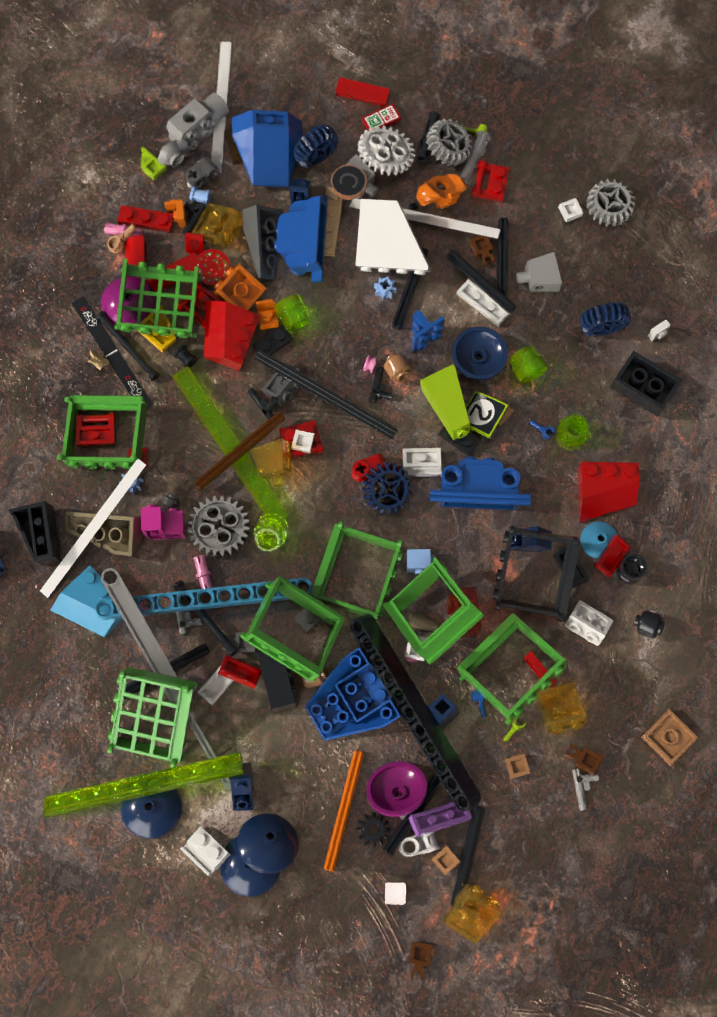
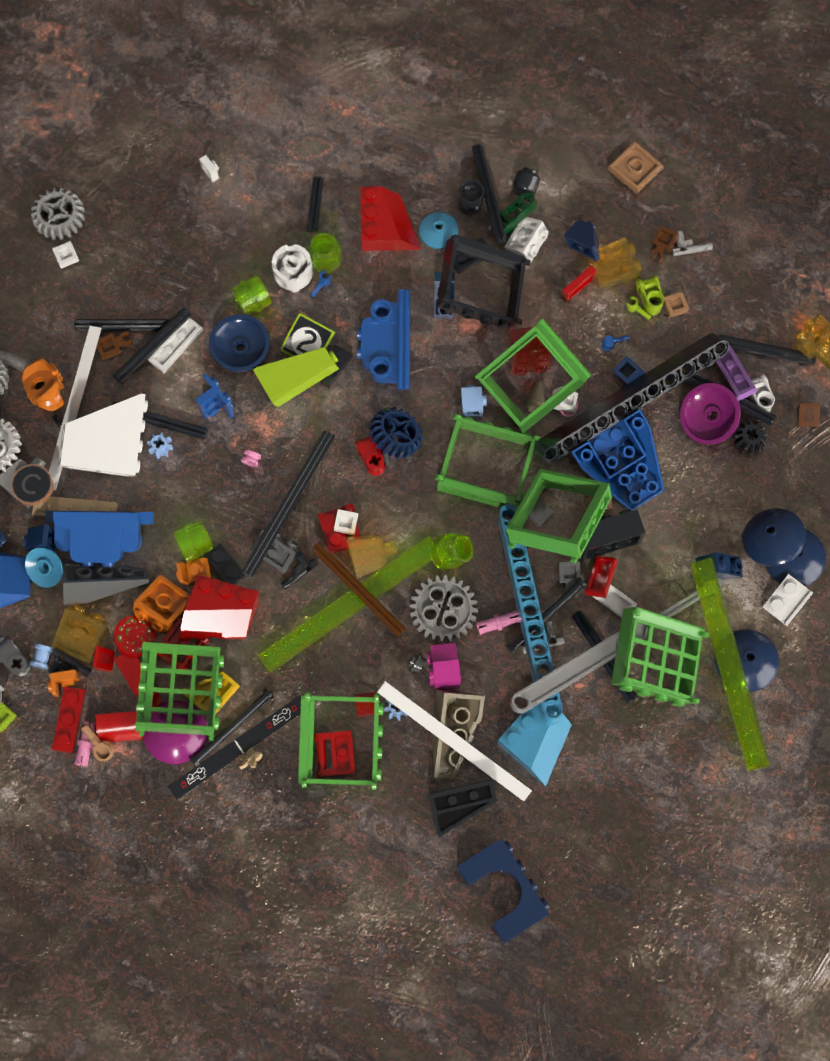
camera: 90 degrees left, 0 degrees up
black bush [173,345,197,370] -> none
orange axle [324,750,364,872] -> none
black hose [369,366,393,403] -> none
medium nougat head [384,353,411,382] -> none
white plate [402,448,442,477] -> none
medium nougat plate [431,845,461,875] -> none
bright green window [457,613,568,725] -> none
red plate [472,161,509,202] -> none
light grey torso [517,252,562,292] -> none
dark blue gear [580,302,631,337] -> none
red tile [593,535,631,577] -> none
black brick [610,351,682,417] -> none
none -> dark azure dish [25,547,63,588]
none -> white brick [272,244,313,292]
none -> black axle [307,177,324,232]
none -> black axle [472,144,506,244]
none -> dark green beam [488,192,537,238]
none -> dark blue slope [564,219,600,261]
none -> lime piece [636,274,664,315]

